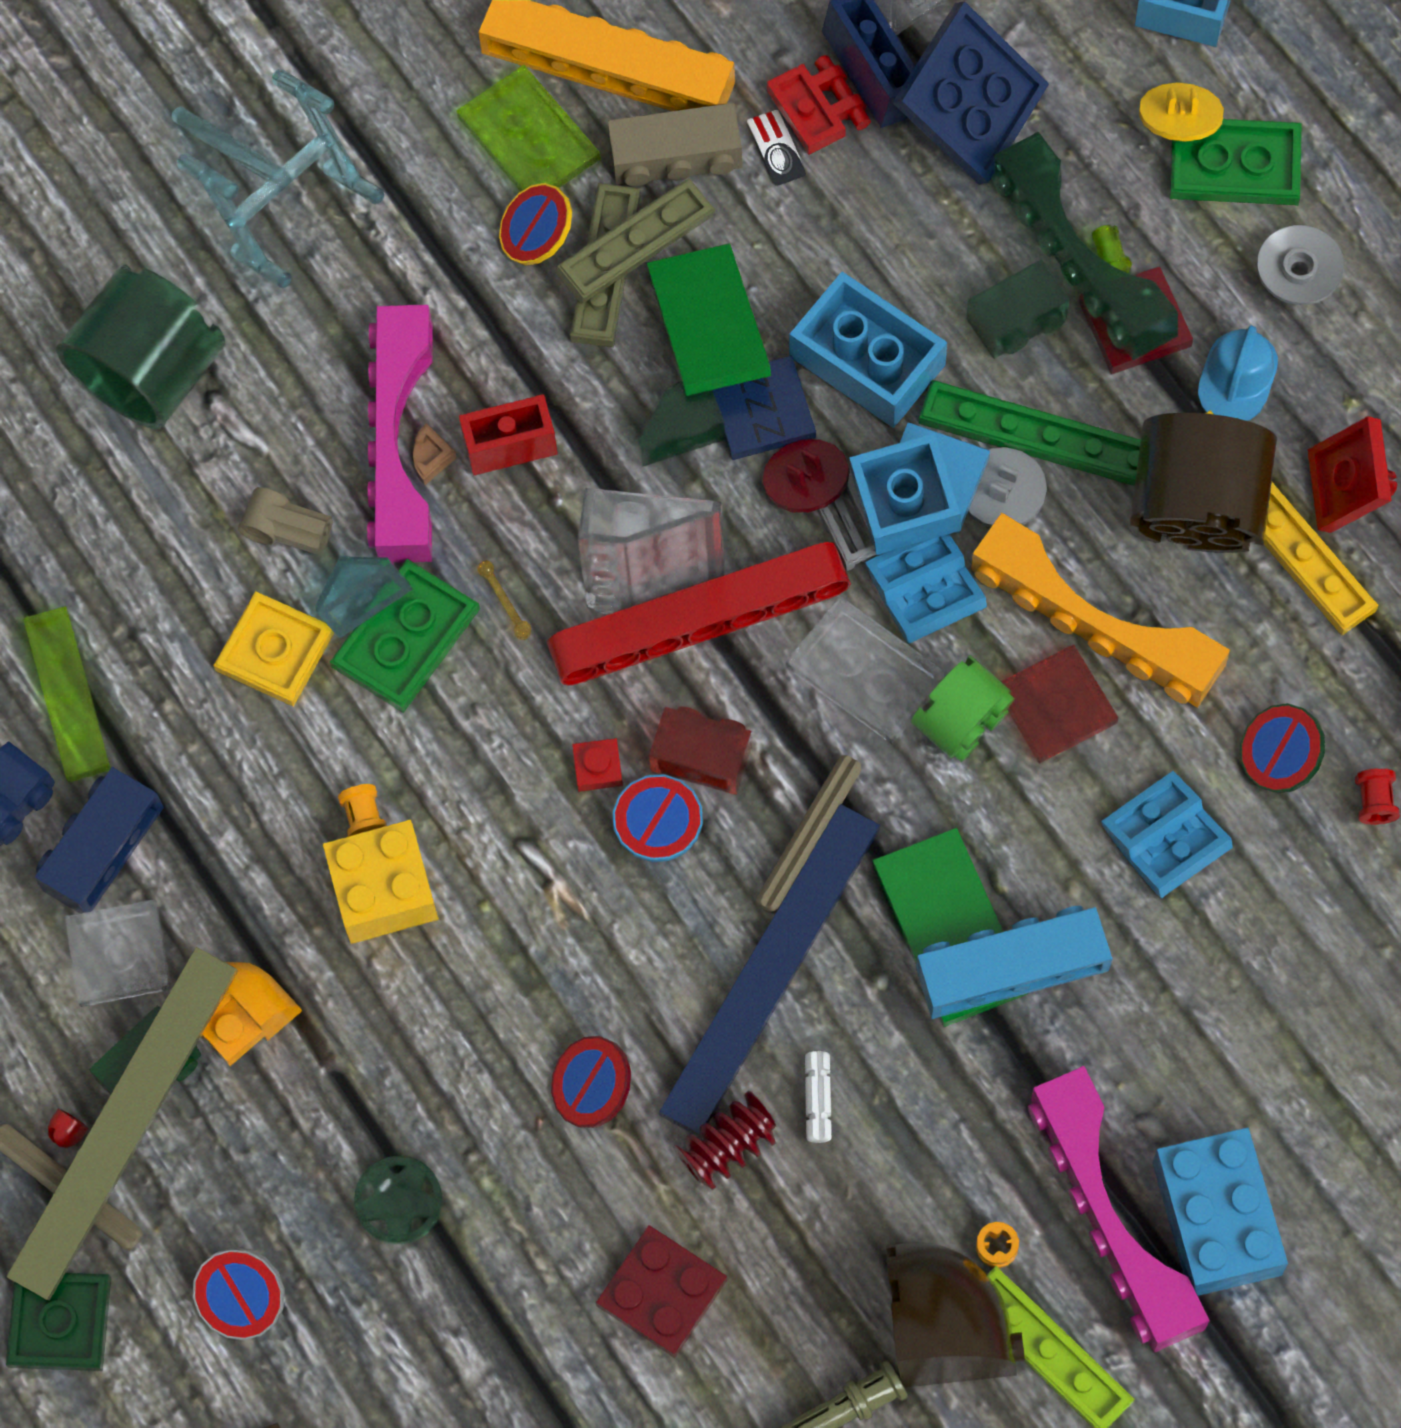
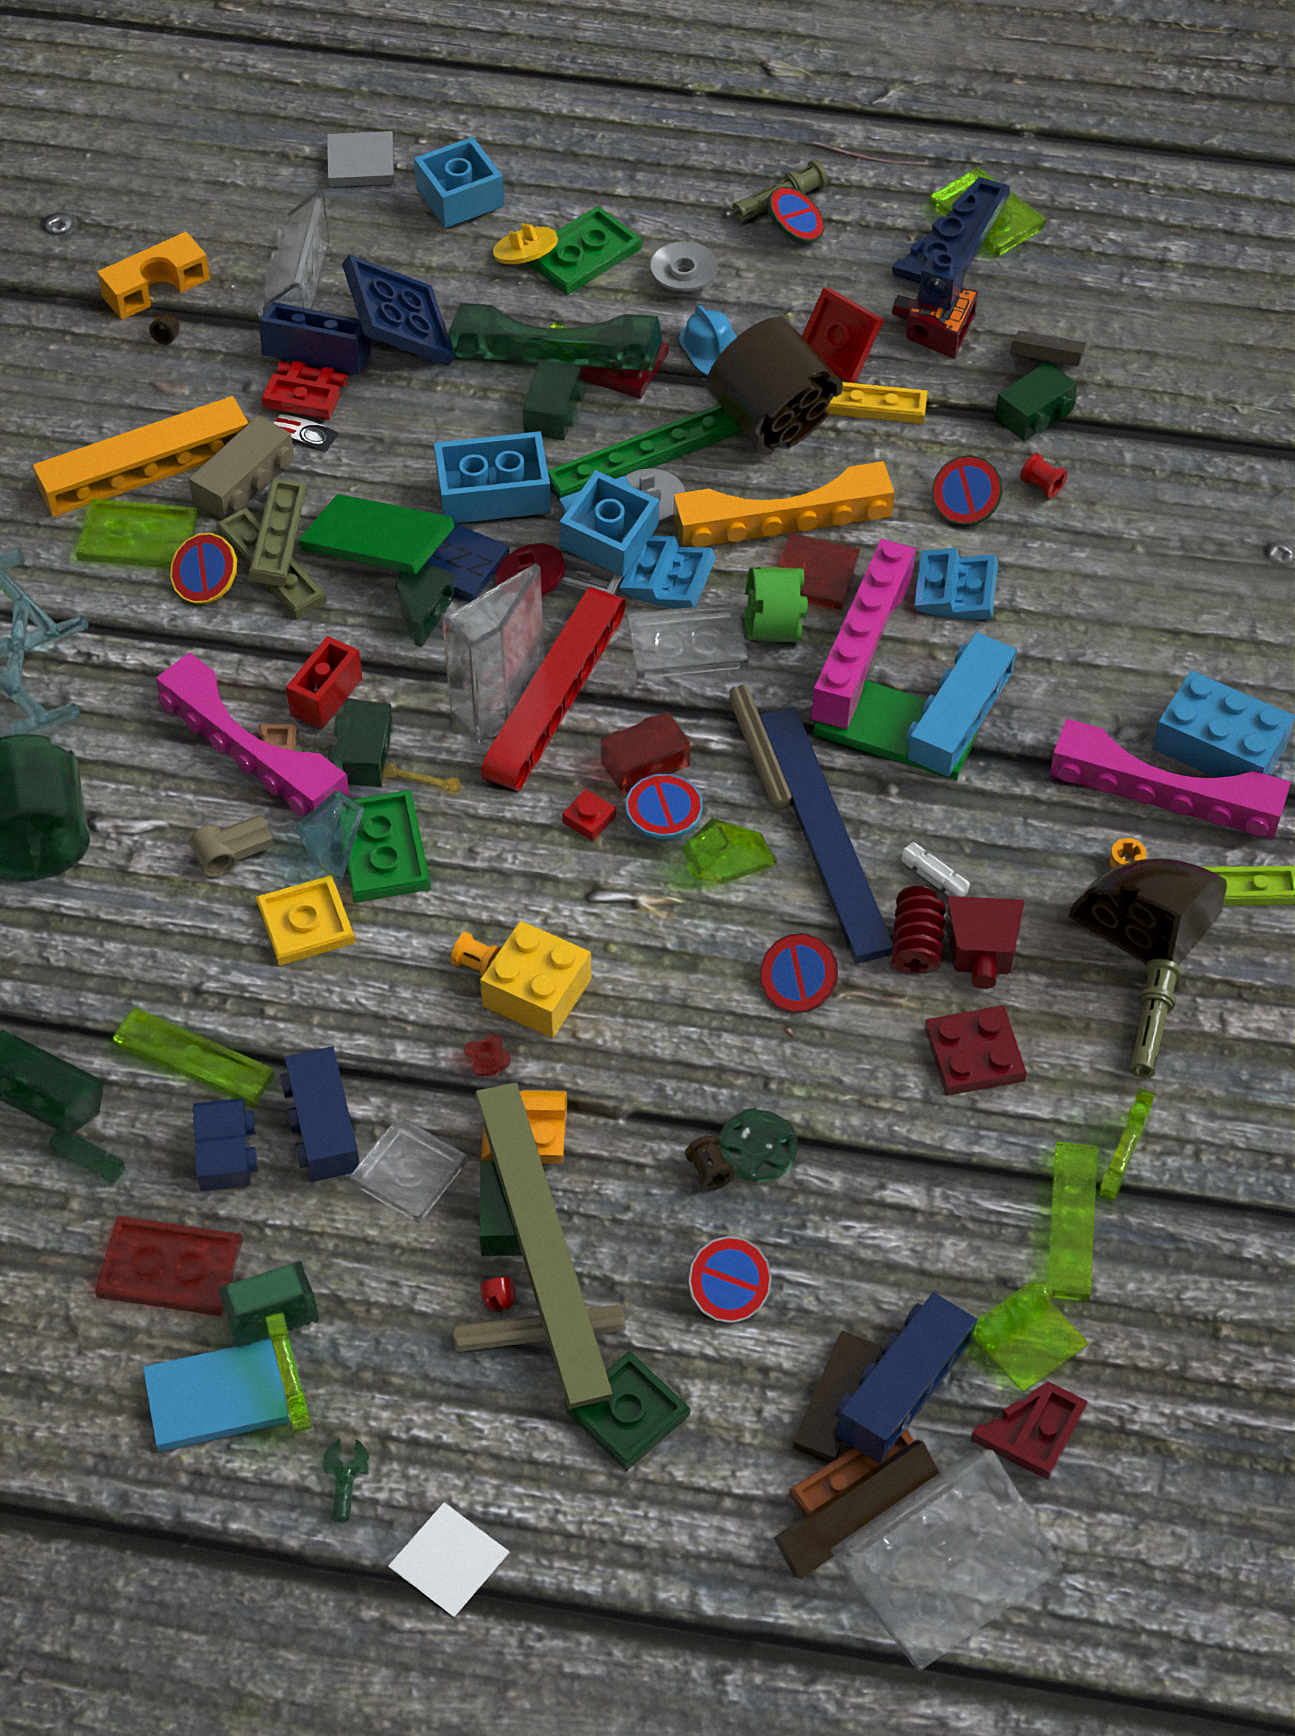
camera: 50 degrees left, 15 degrees down
none -> clear green brick [328,700,393,787]
none -> clear red plate [464,1034,511,1076]
none -> clear neon green slope [681,818,777,884]
none -> dark brown bush [684,1135,736,1191]
none -> dark pink arch [811,539,916,729]
none -> dark red torso [945,896,1024,989]

